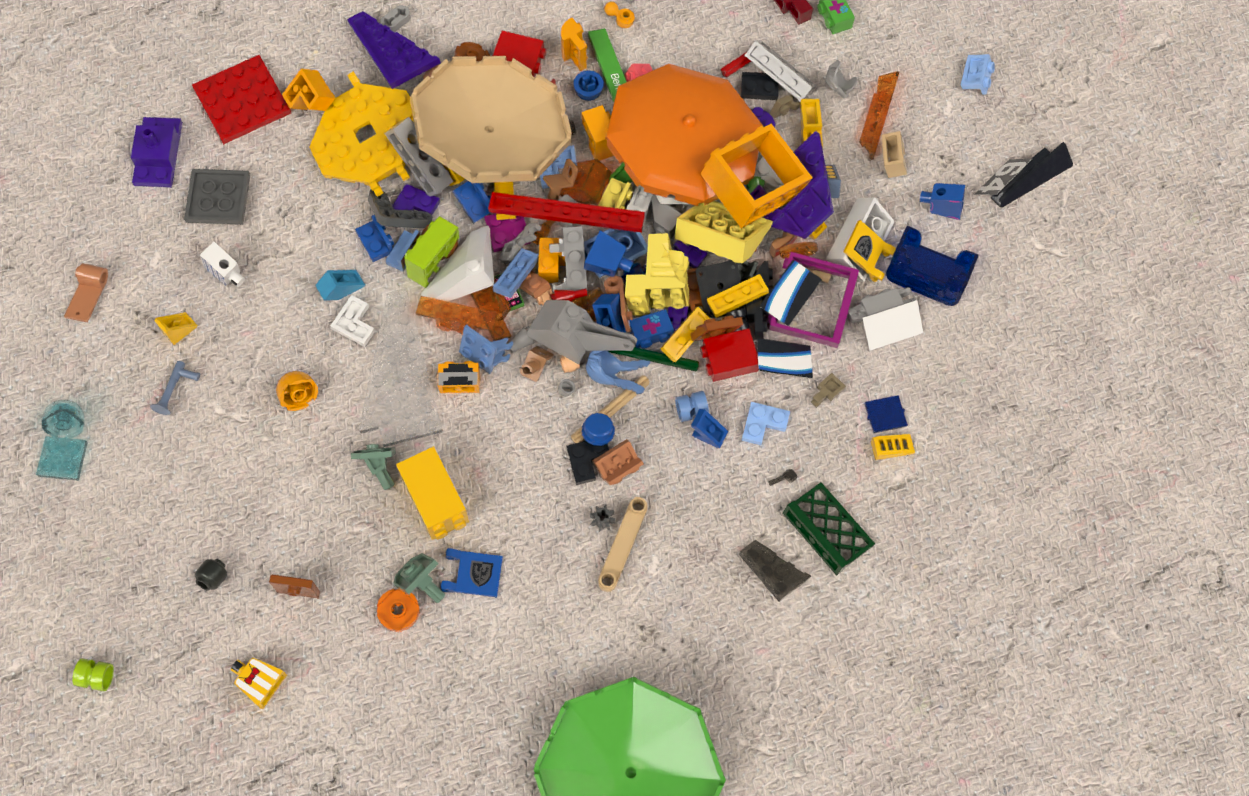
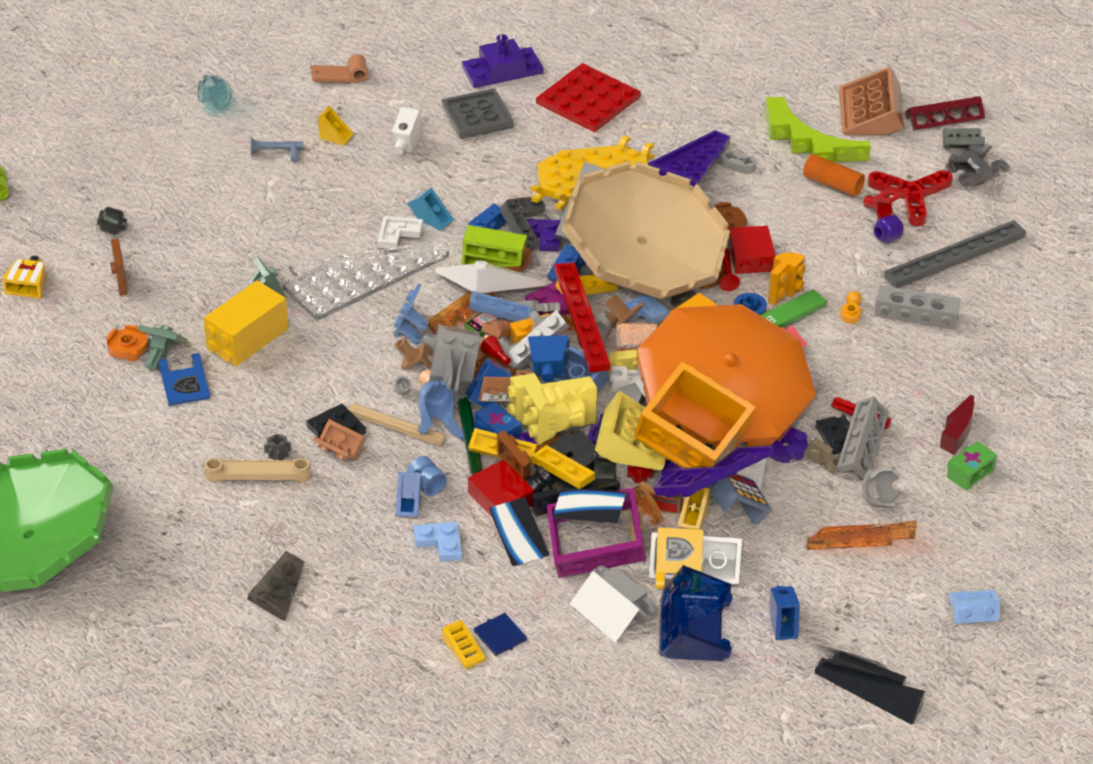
camera: 70 degrees right, 25 degrees down
clear light blue tile [36,436,88,481] -> none
light orange cylinder [276,371,319,411] -> none
light orange brick [282,68,335,111] -> none
clear orange bracket [416,296,498,335] -> none
brick [438,361,480,393] -> none
blue piece [582,413,615,446] -> none
clear smoke hand [768,469,797,486] -> none
dark green fence [783,482,875,576] -> none
yellow slope [800,99,823,148] -> none
dark tan plate [811,373,846,408] -> none
tan brick [881,131,907,178] -> none

